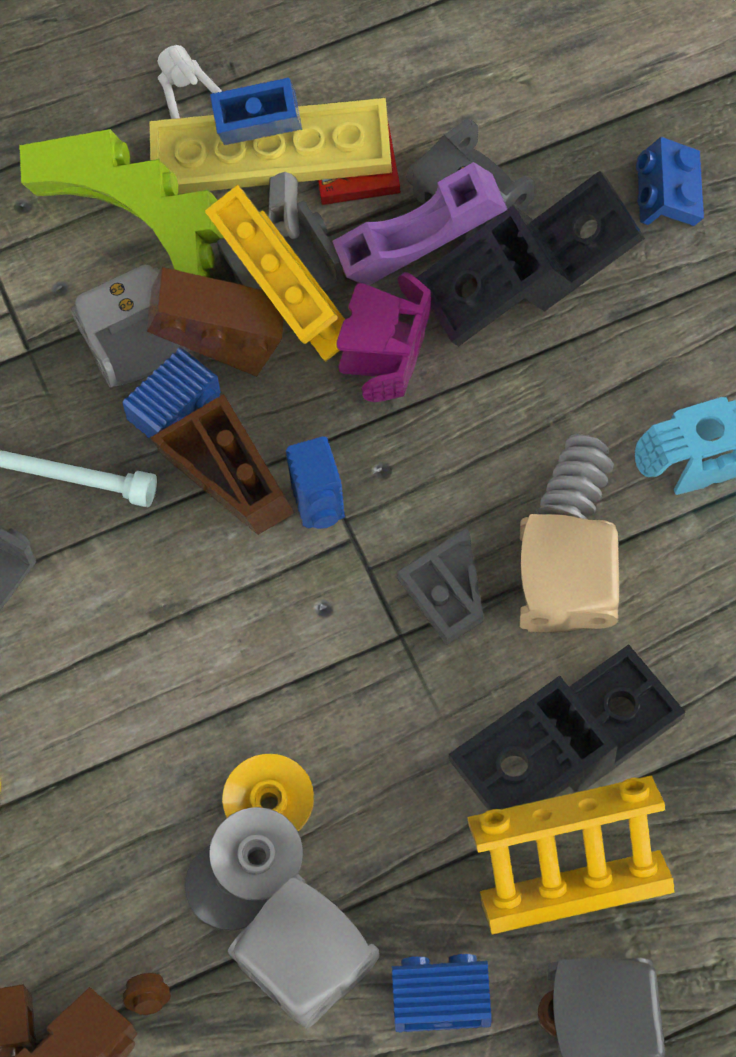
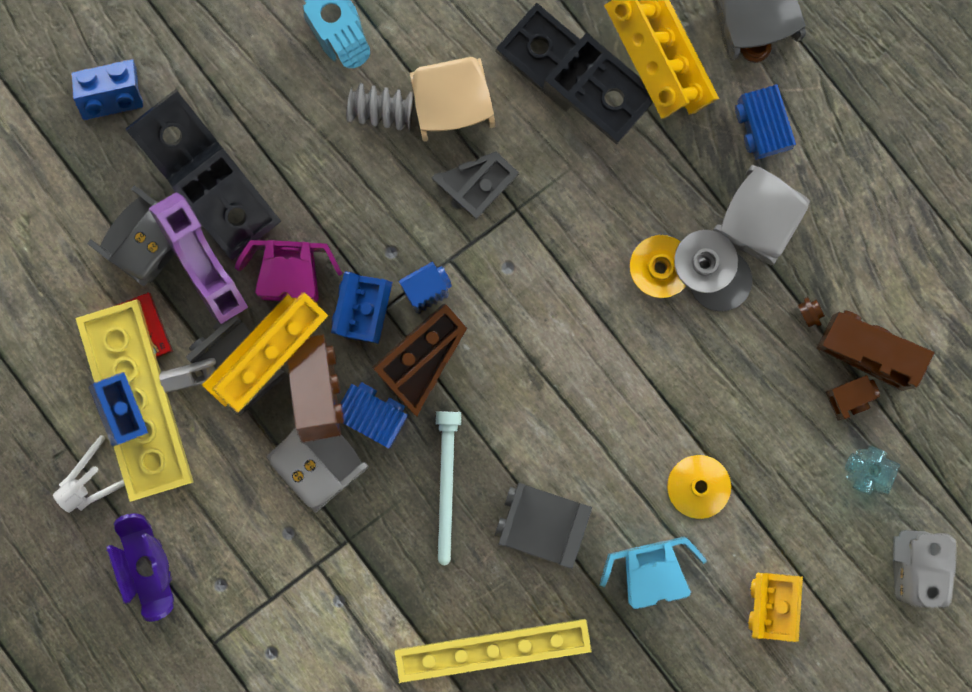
camera: 105 degrees left, 20 degrees up
lime arch [19,129,223,278] -> none
none -> dark purple piece [107,513,174,622]
none -> blue bracket [331,271,393,344]

